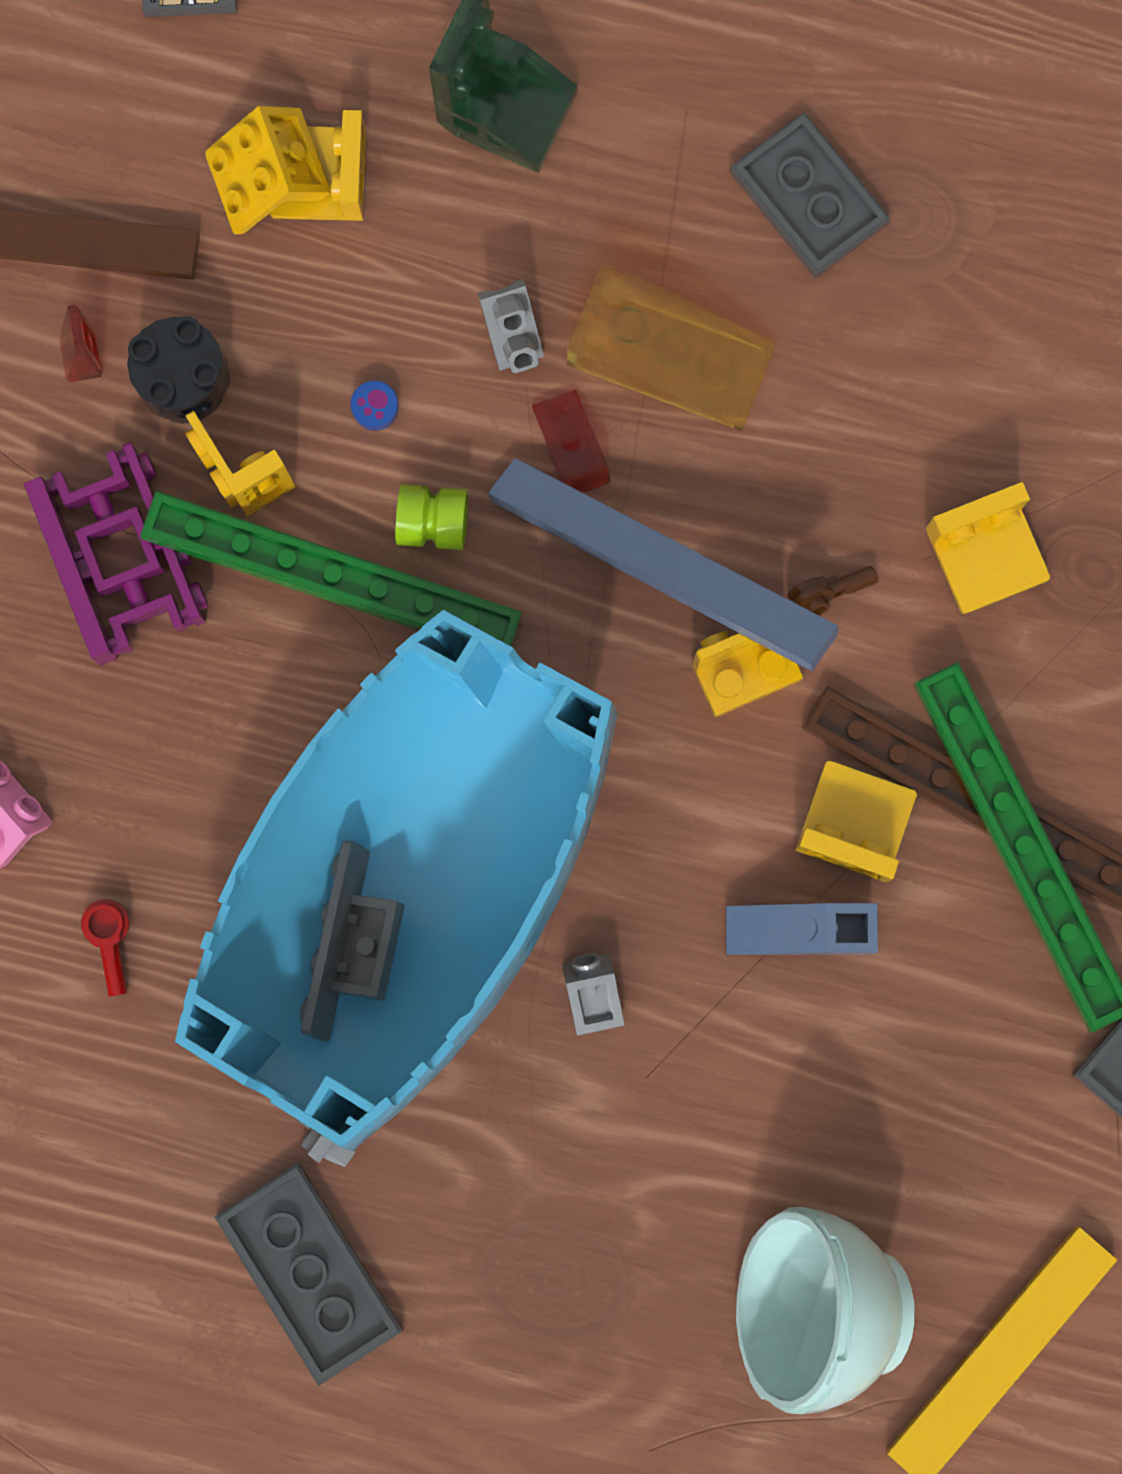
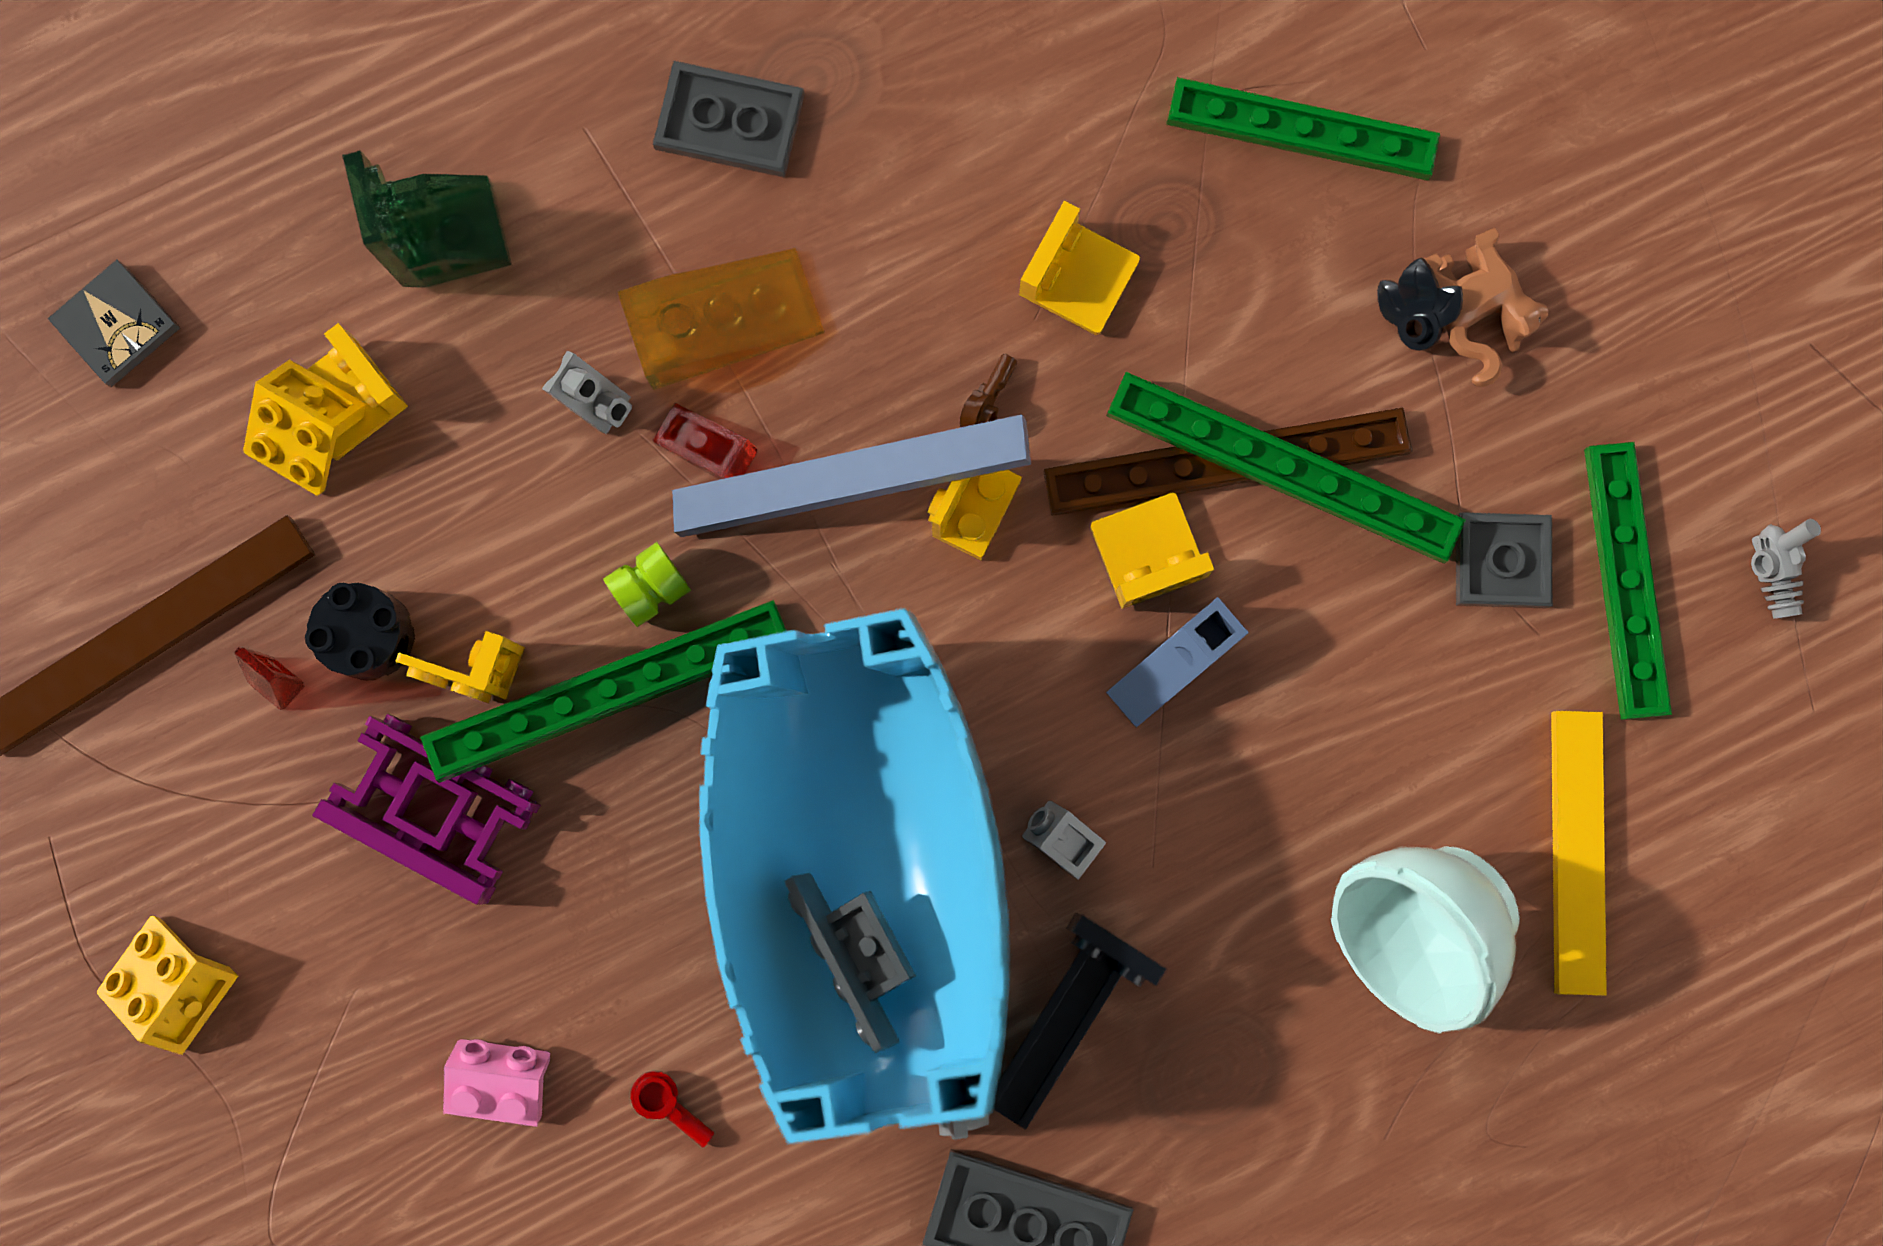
camera: 40 degrees left, 0 degrees up
blue tile [351,381,399,431] -> none
none -> black bracket [993,913,1167,1130]

